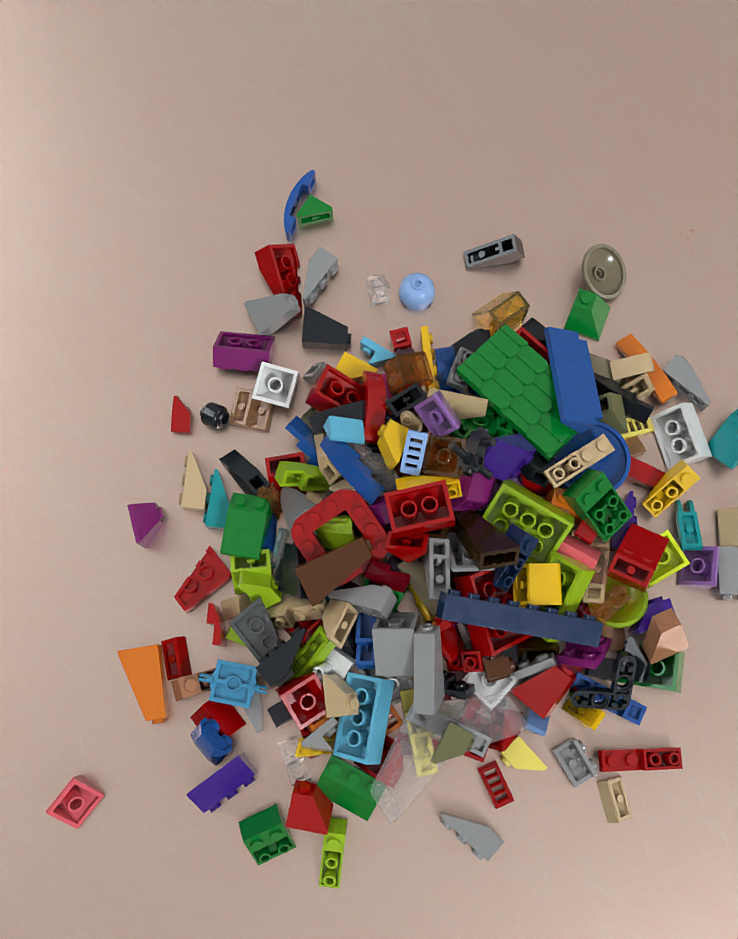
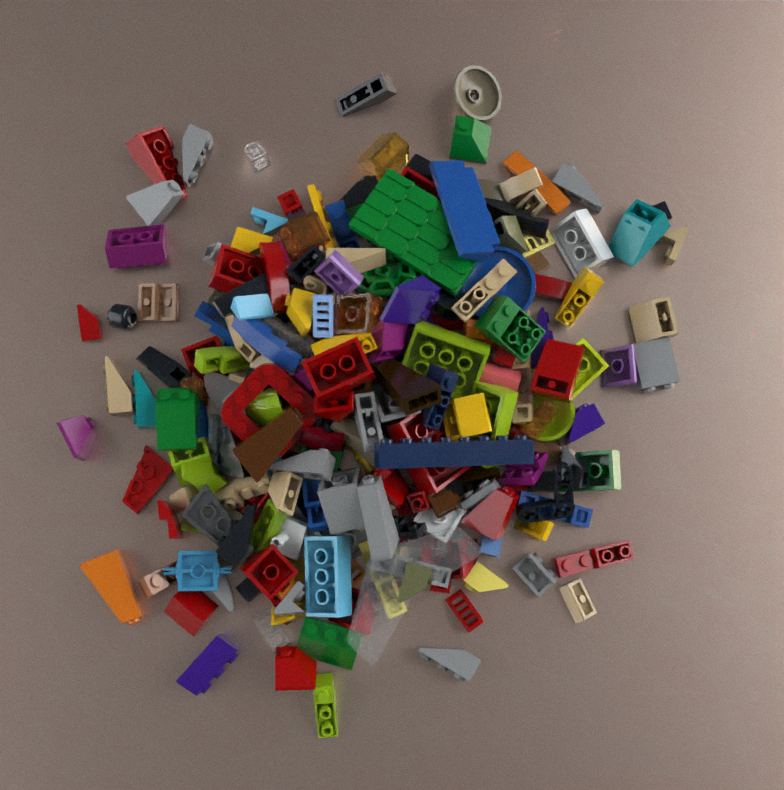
camera: 15 degrees left, 5 degrees up
coral slope [45,775,104,829] -> none
red slope [161,636,192,680] -> none
blue slope [190,717,233,766] -> none
green slope [238,804,296,865] -> none
white slope [252,362,300,409] -> none
blue slope [284,170,316,241] -> none
green slope [296,195,333,226] -> none
black slope [302,306,352,351] -> none
tan slope [322,674,359,718] -> none
light blue cylinder [398,273,435,311] -> none
light grey slope [446,347,474,392] -> none
black piece [448,427,496,480] -> none
nougat slope [642,608,689,664] -> none
teal hinge [674,500,703,550] -> none

